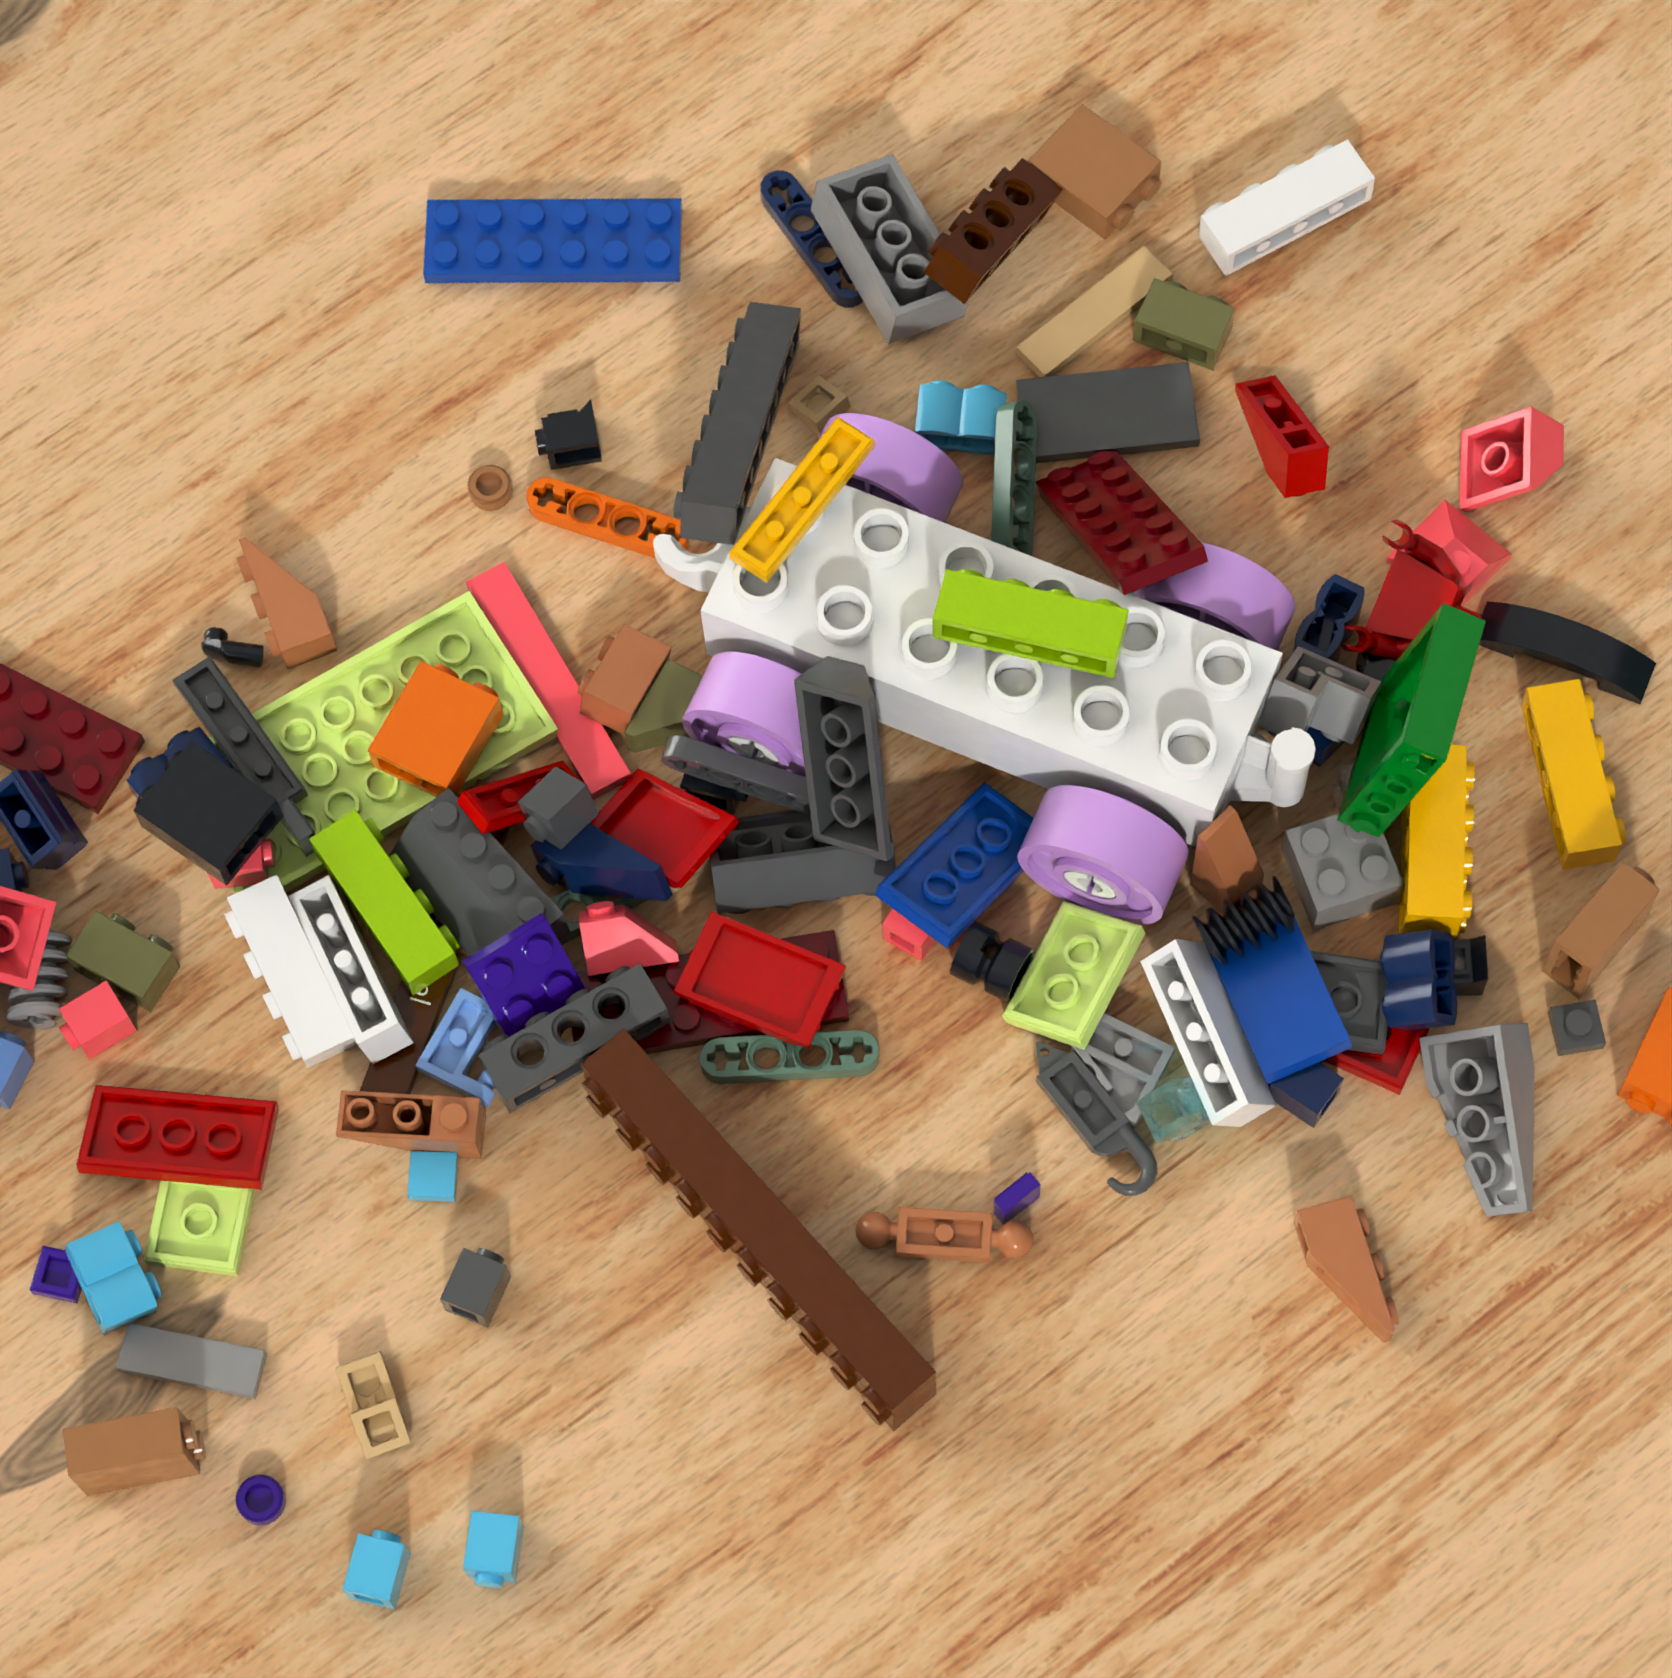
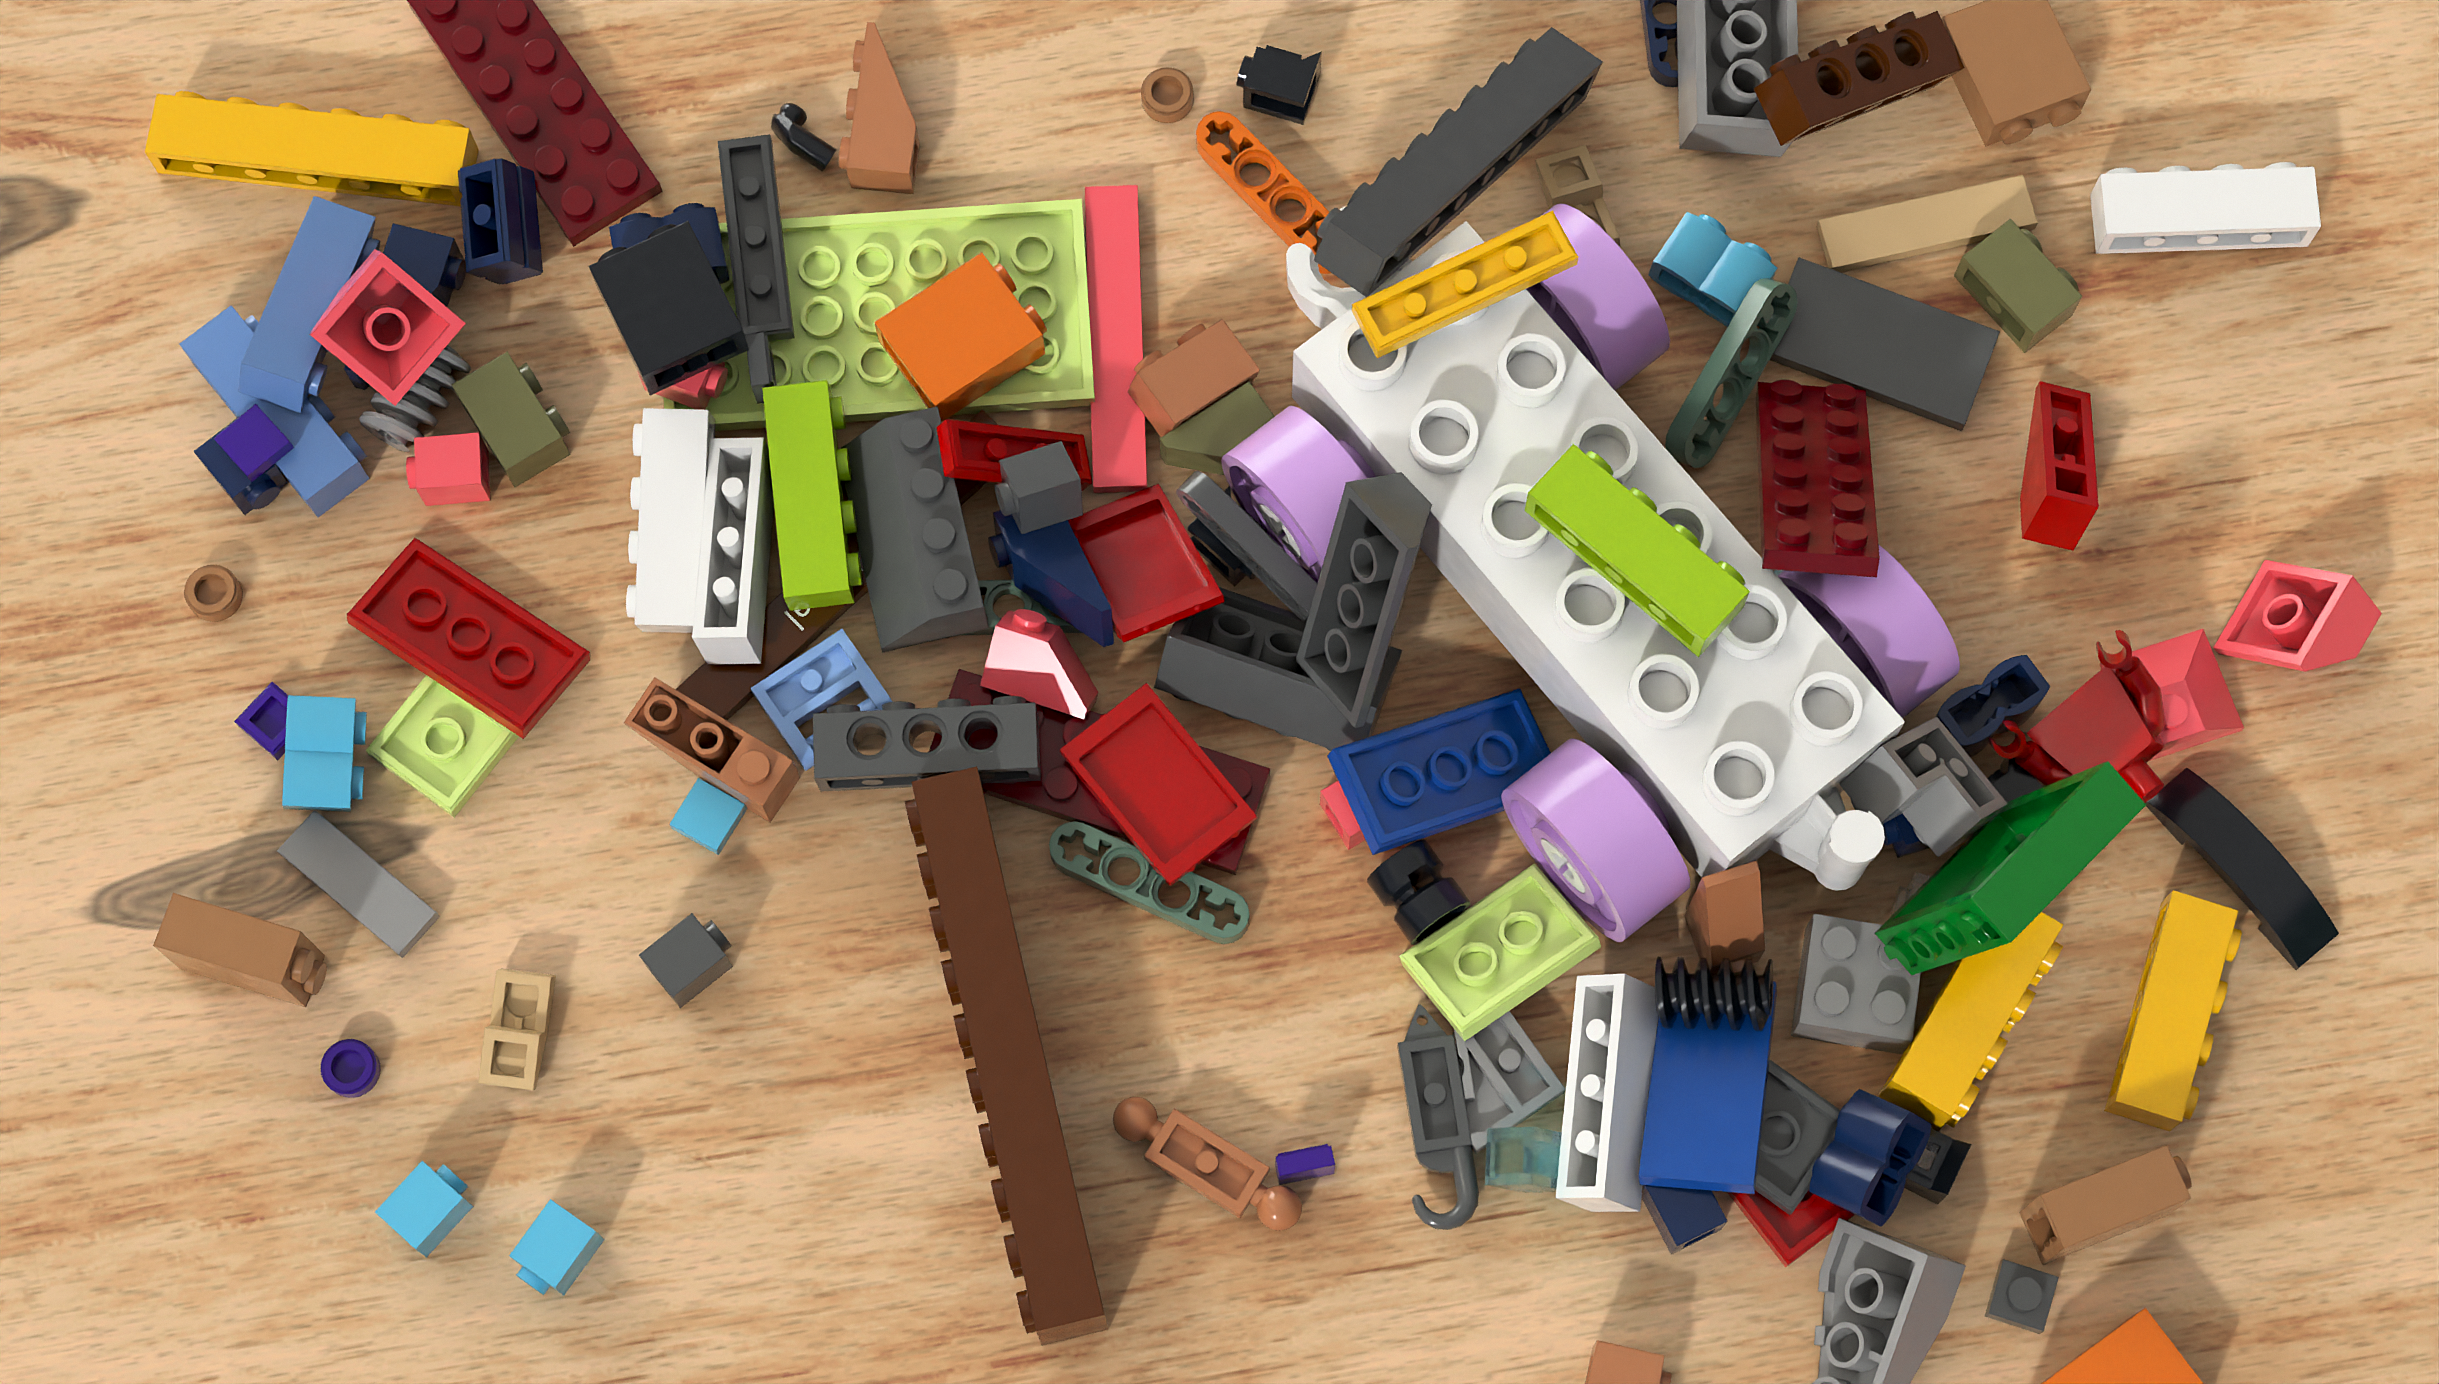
camera: 25 degrees right, 5 degrees up
dark purple plate [462,913,586,1037] -> none

